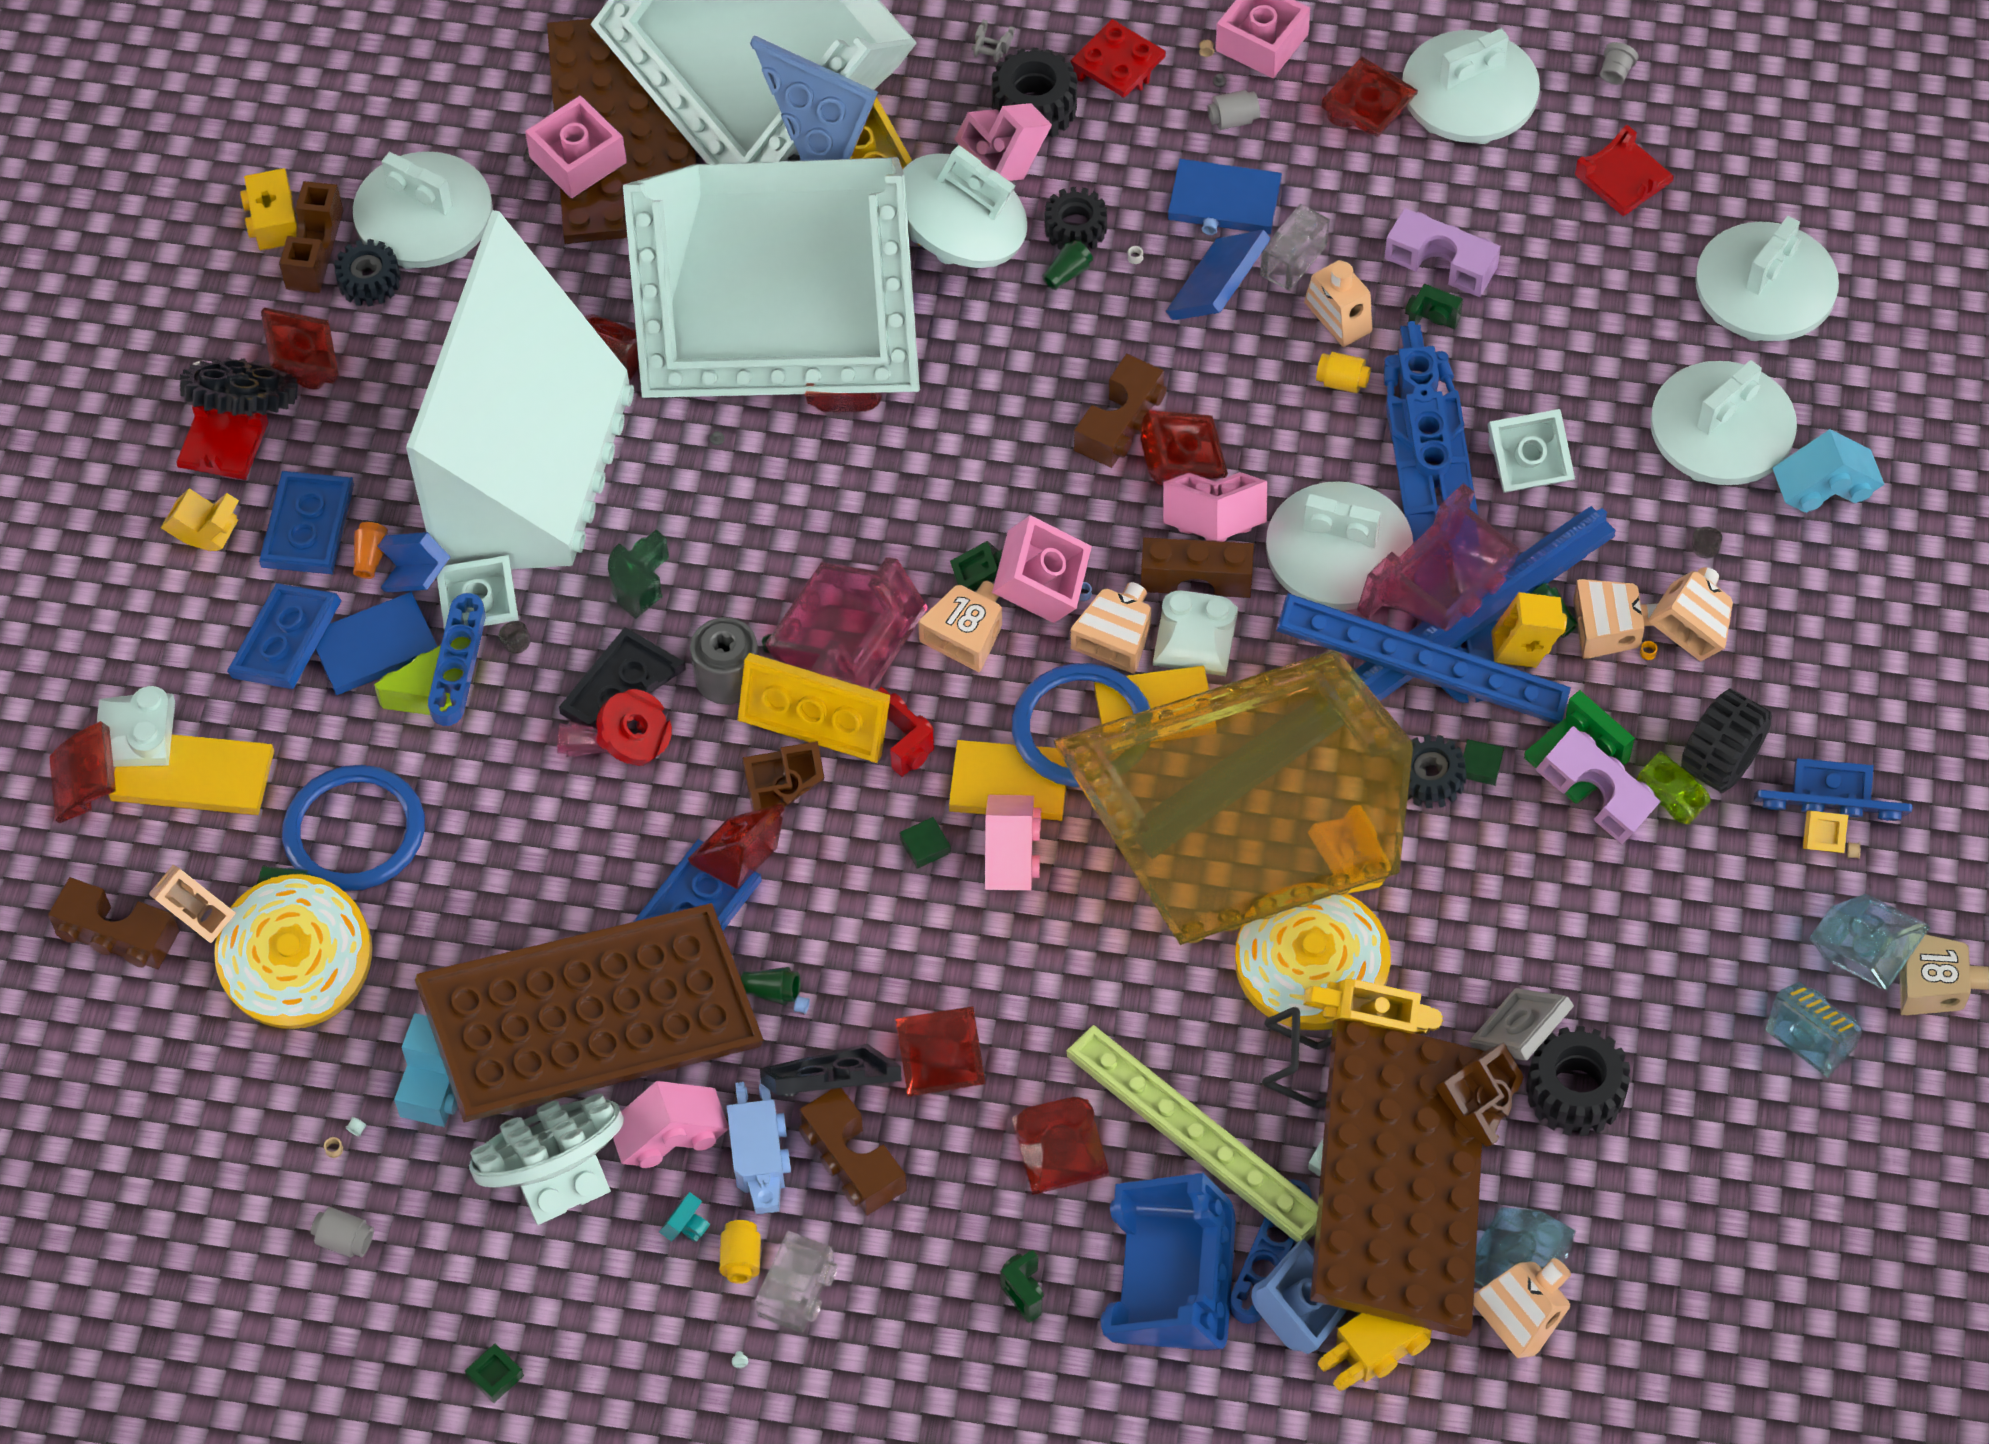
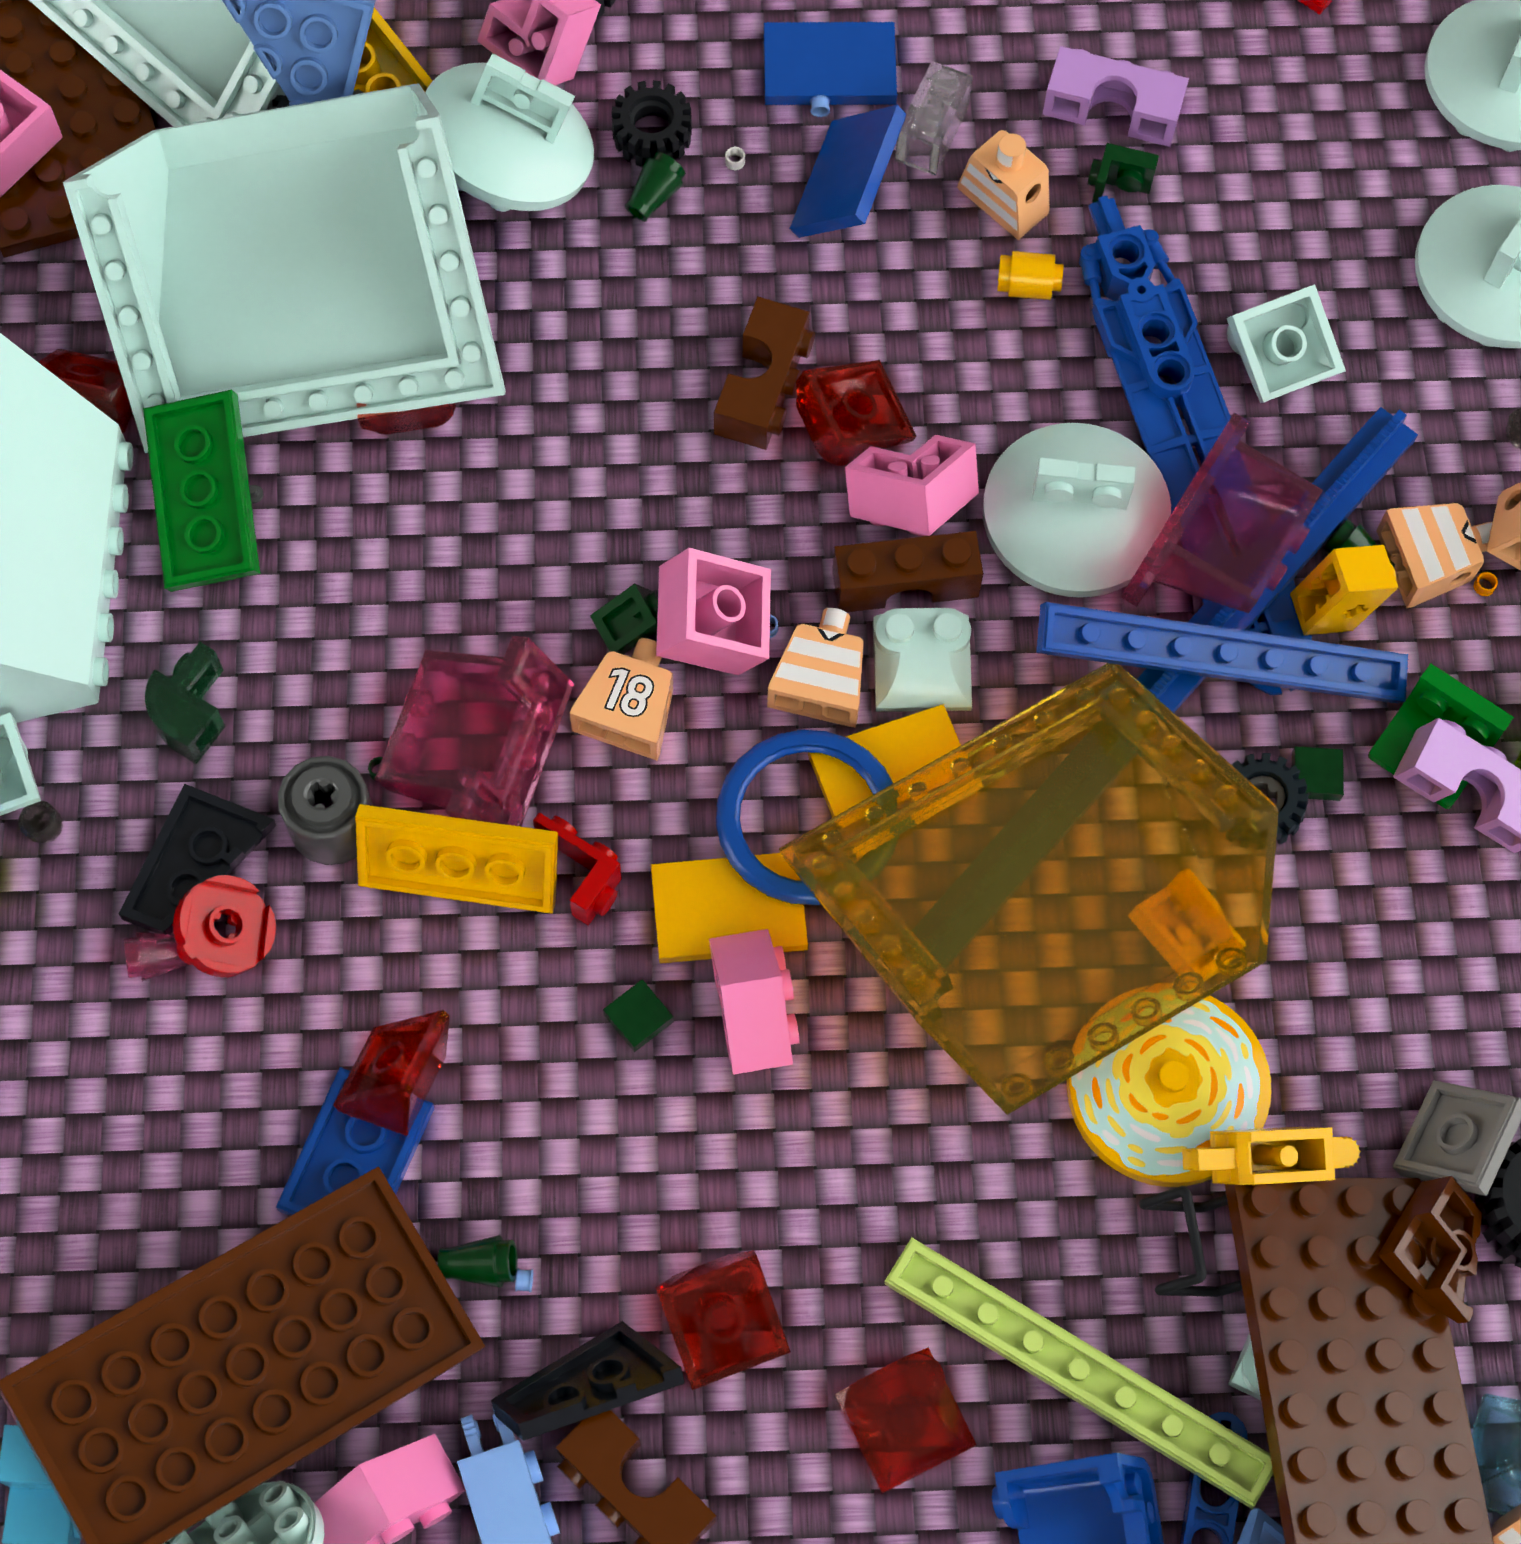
camera: 15 degrees left, 10 degrees up
reddish brown slope [742,741,825,825] -> none
none -> green tile [143,389,260,592]

